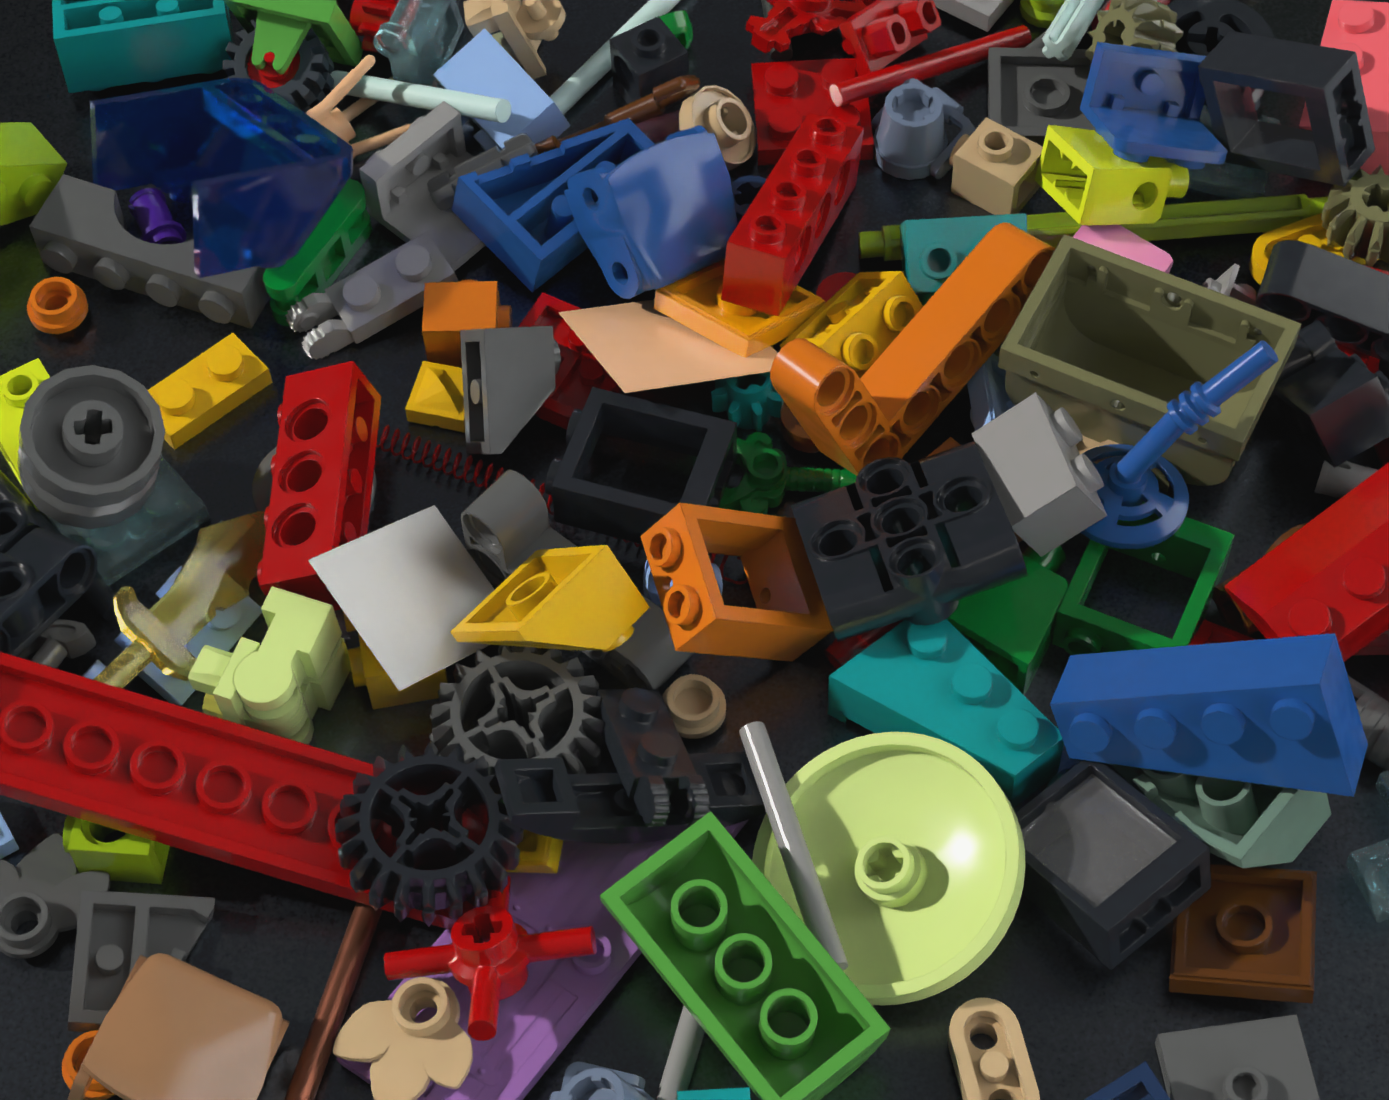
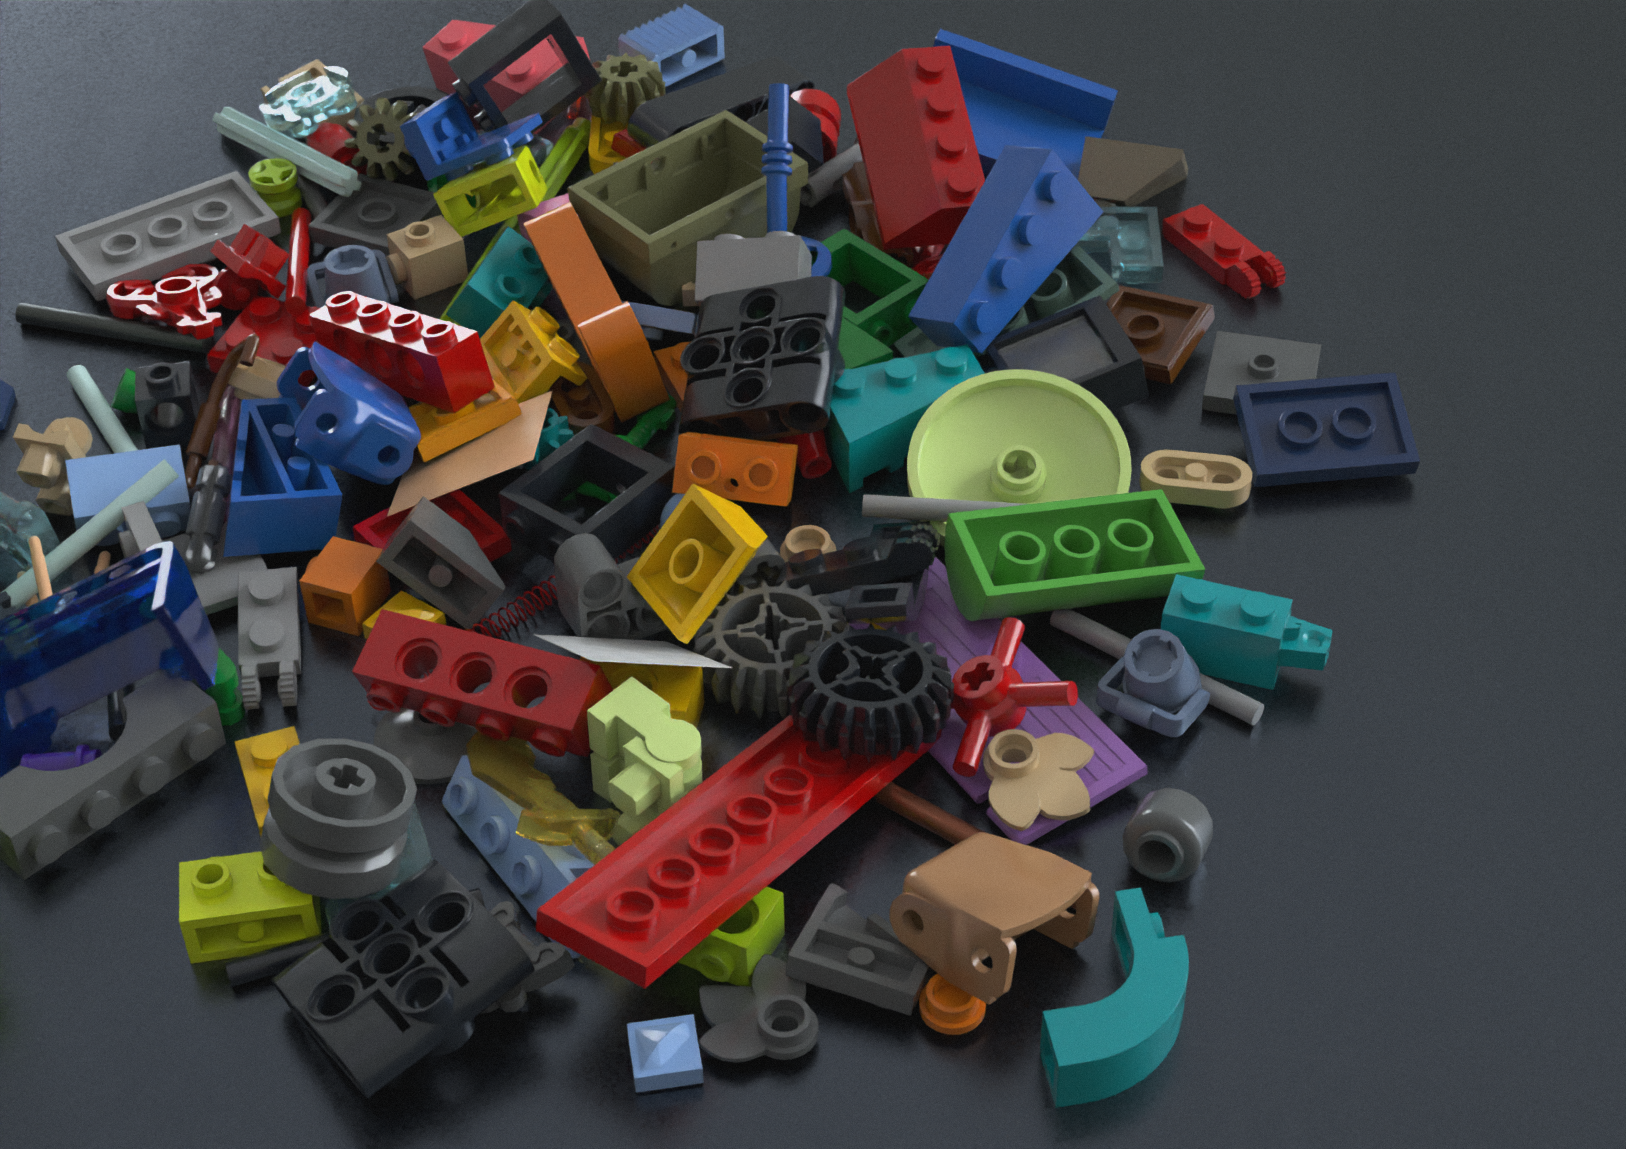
camera: 70 degrees left, 15 degrees down
orange plate [27,277,88,334] -> none

